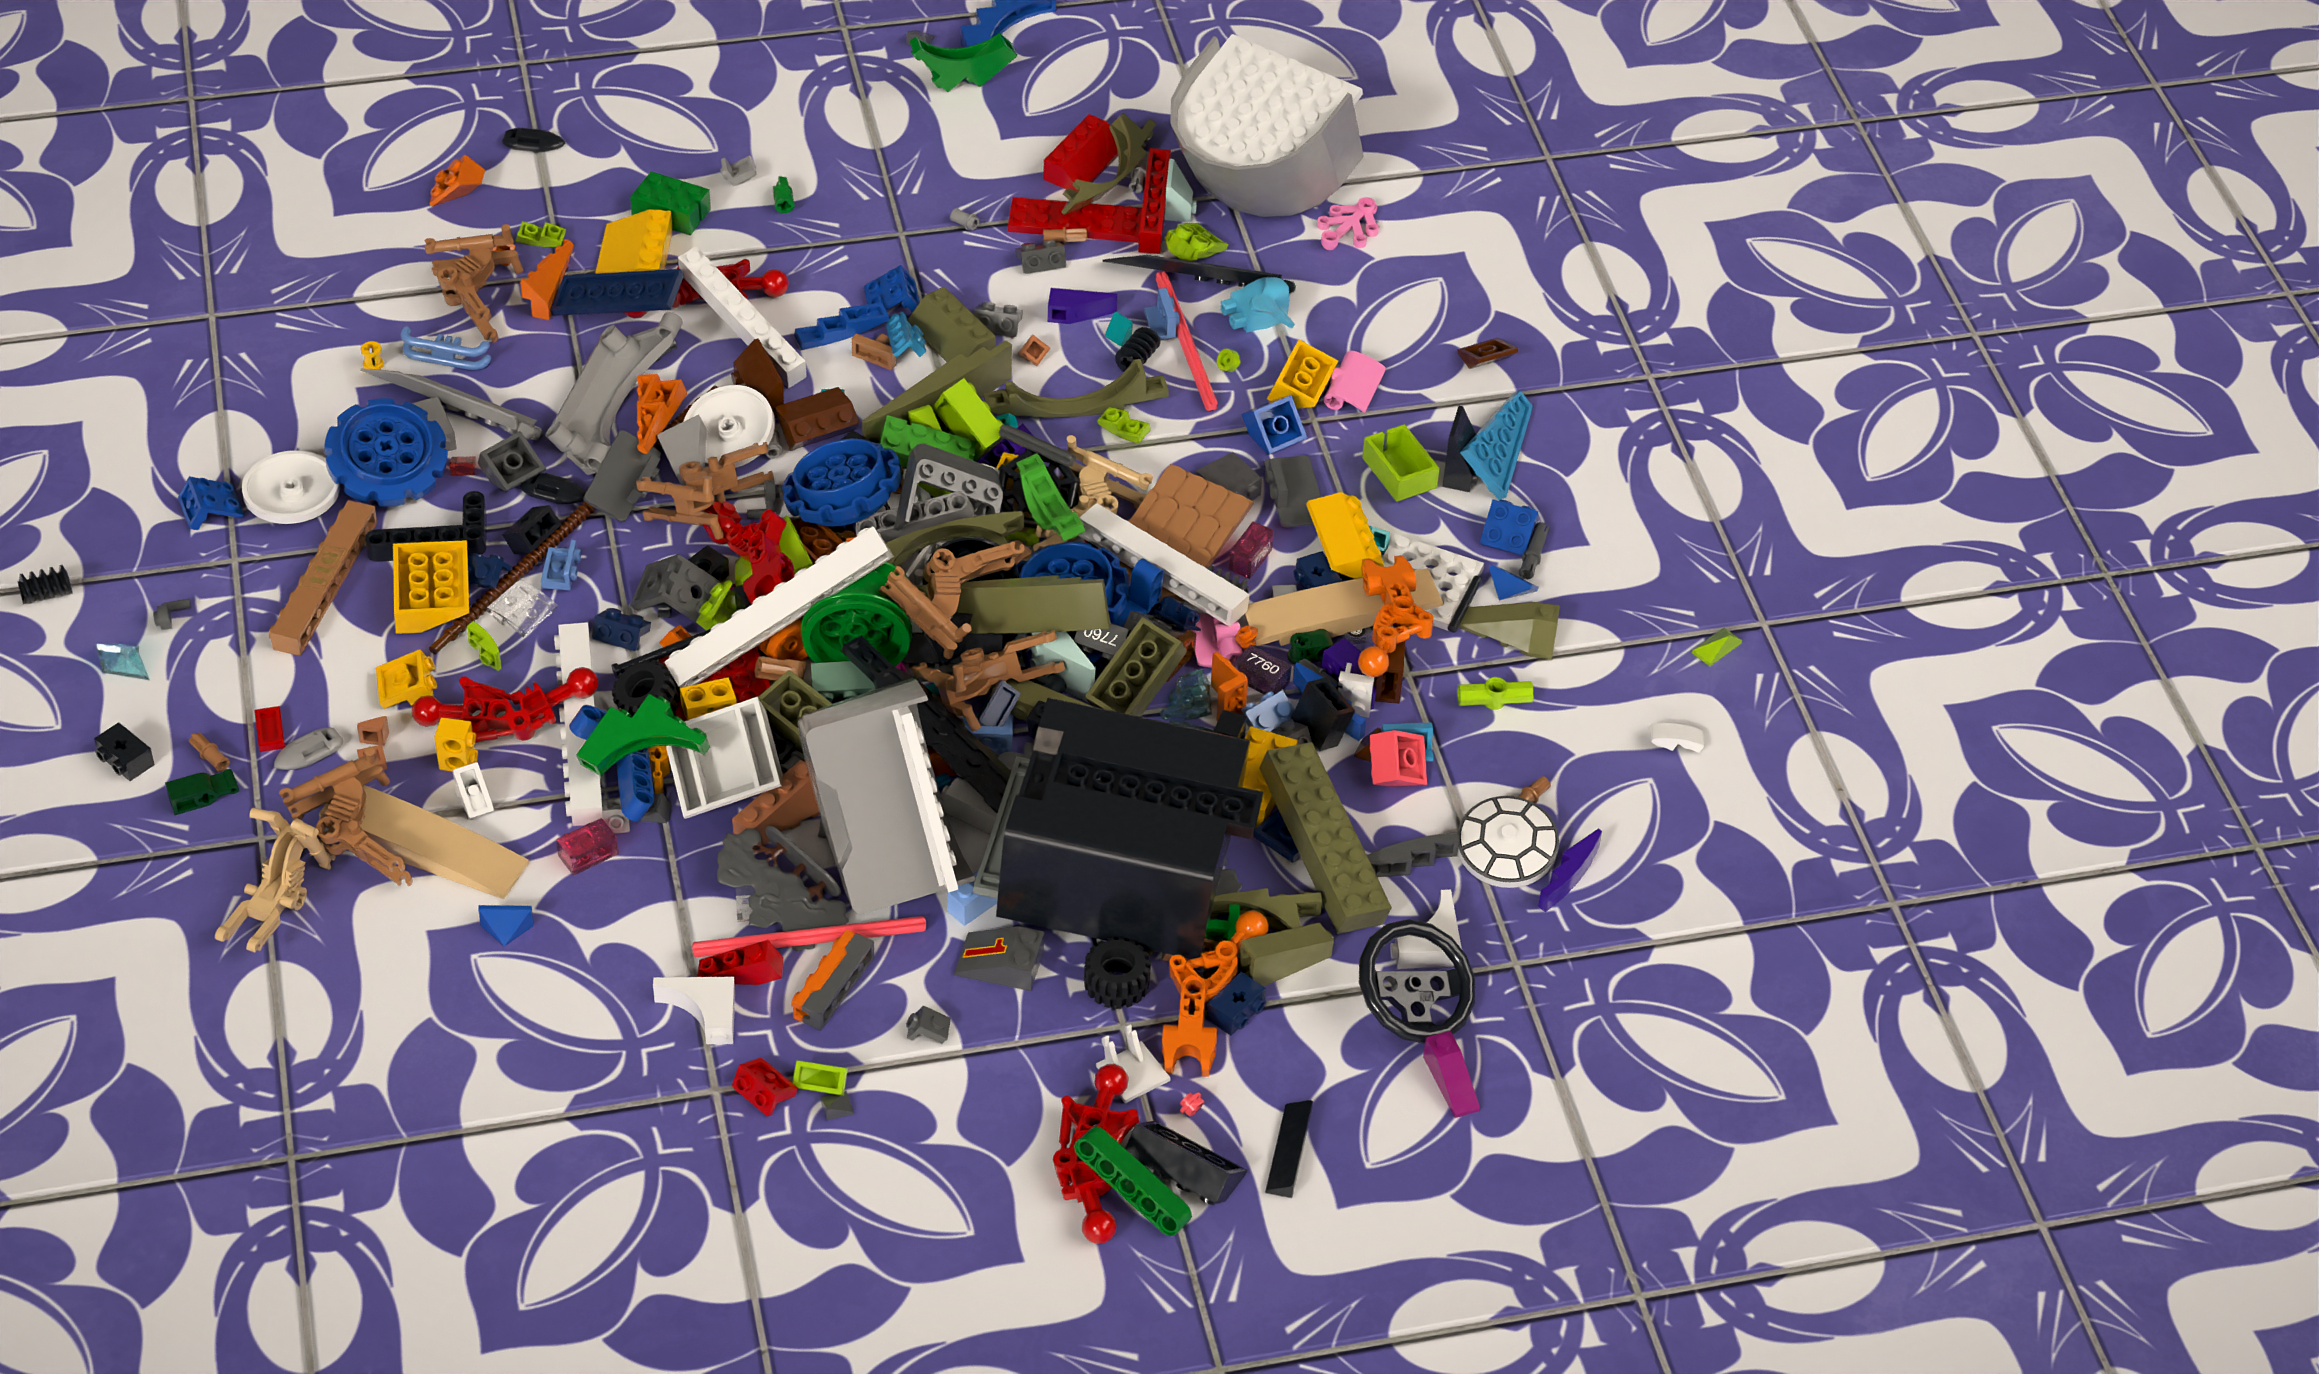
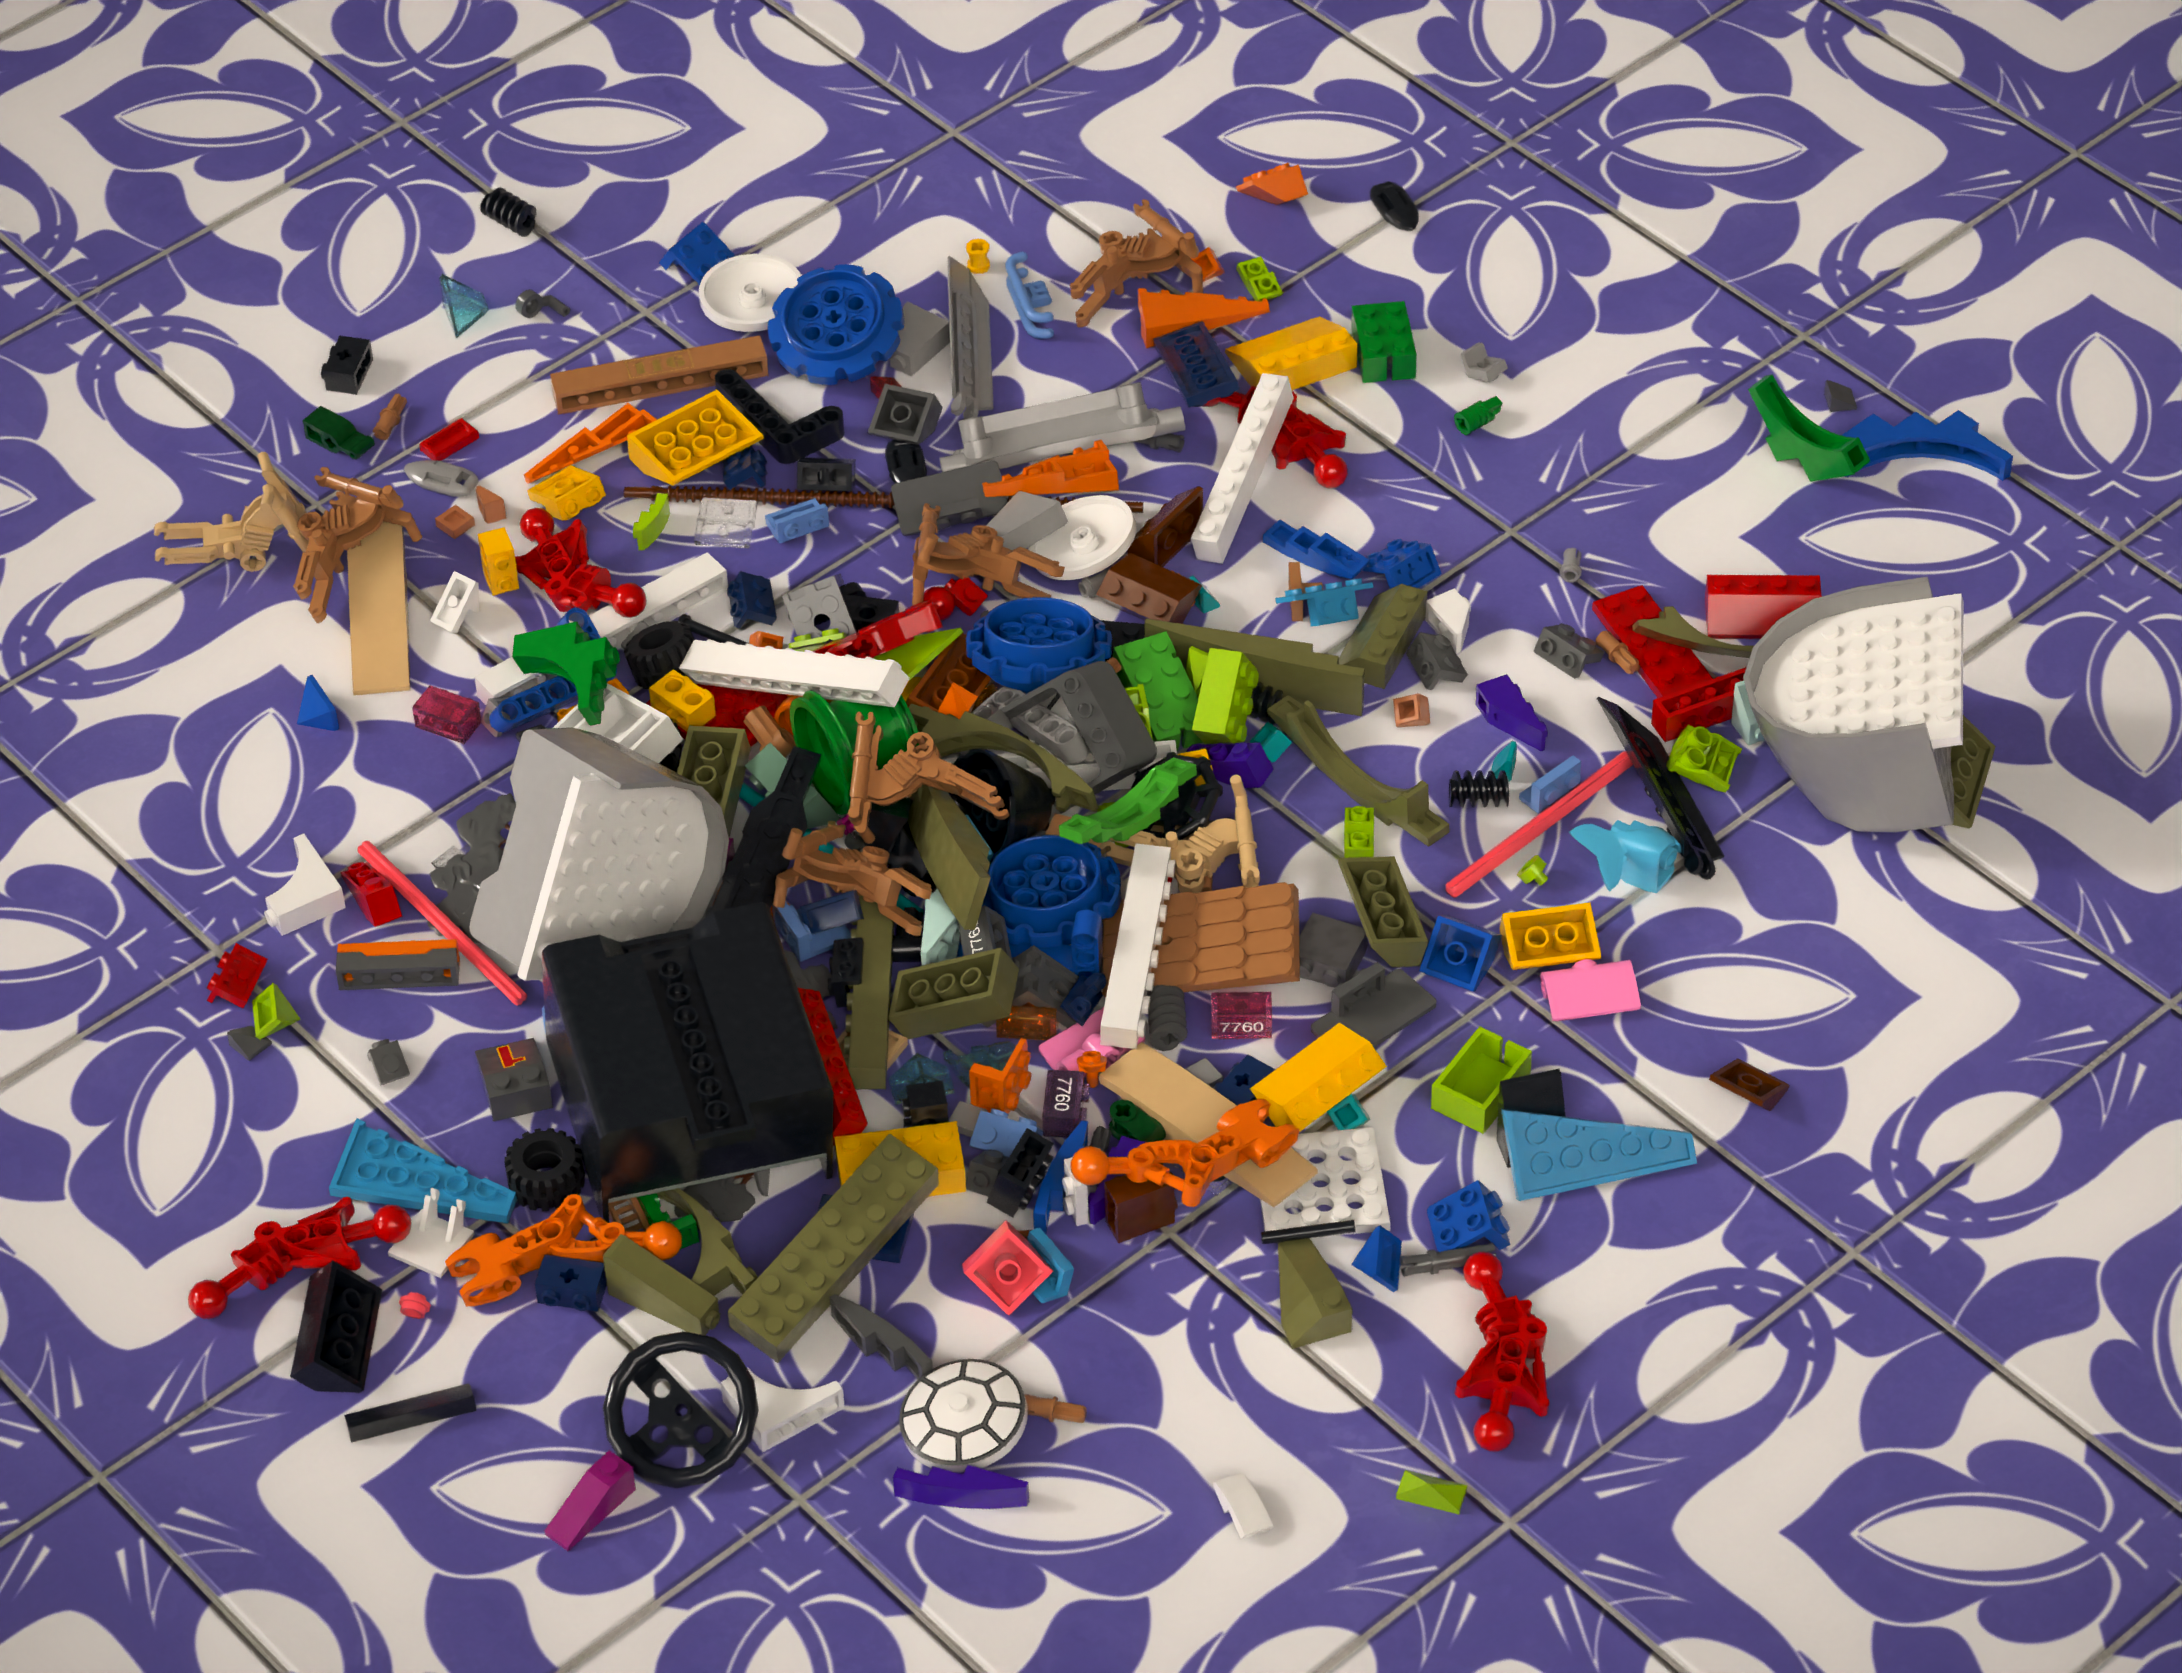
camera: 65 degrees right, 0 degrees up
dark grey axle [999,425,1076,467] -> none
green beam [1074,1126,1192,1236] -> none
bright pink plant [1317,197,1379,250] -> none
lime piece [1457,677,1534,710] -> none
none -> dark azure wing [329,1118,517,1224]
none -> orange wedge [524,403,657,483]
none -> olive slope [1338,856,1428,967]
none -> white slope [1425,588,1471,654]
none -> red piece [1455,1252,1550,1452]

